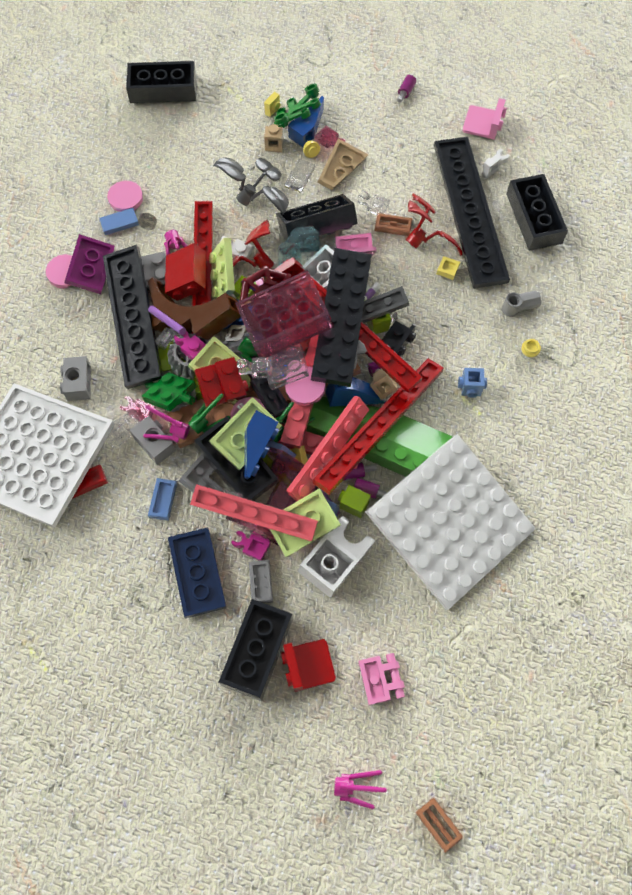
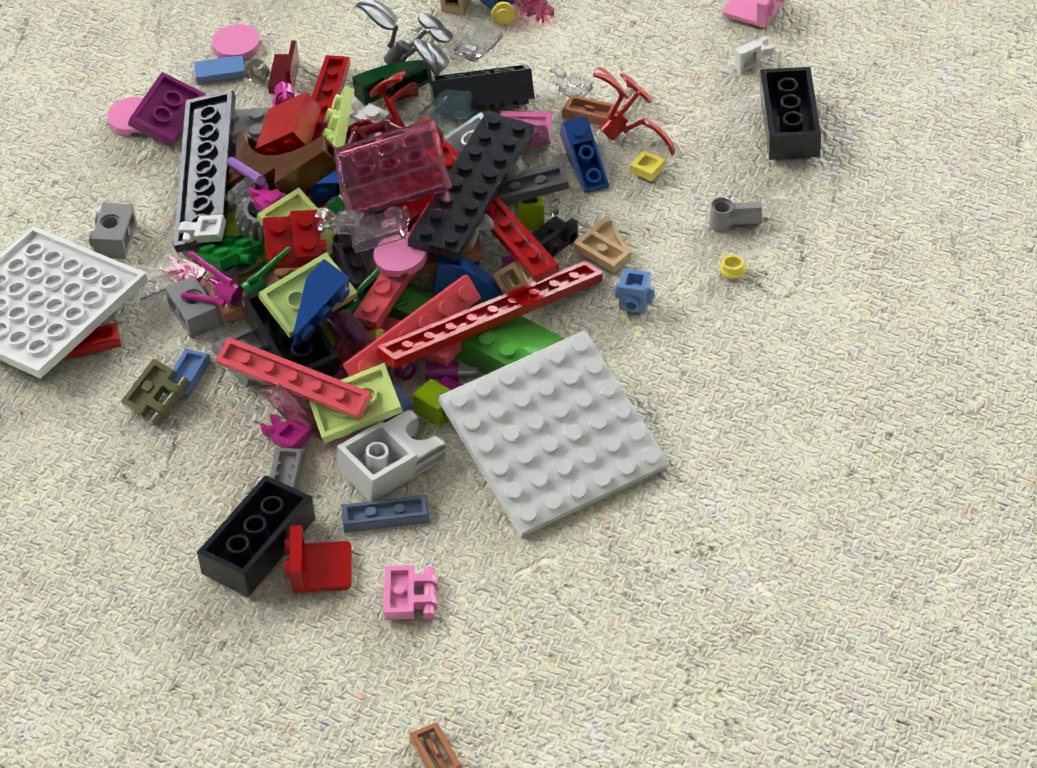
camera: 15 degrees right, 20 degrees down
dark blue plate [168,527,227,619] -> none
tan wing [317,139,368,191] -> none
dark pink plant [334,770,387,809] -> none
black plate [434,137,510,289] -> none
none -> olive plate [121,358,191,426]
none -> white plate [178,215,226,243]
none -> dark red panel [268,40,300,94]
none -> sand blue tile [341,495,430,533]
none -> dark green slope [352,60,432,106]
none -> blue slope [560,116,609,193]
none -> tan wing [574,216,631,274]

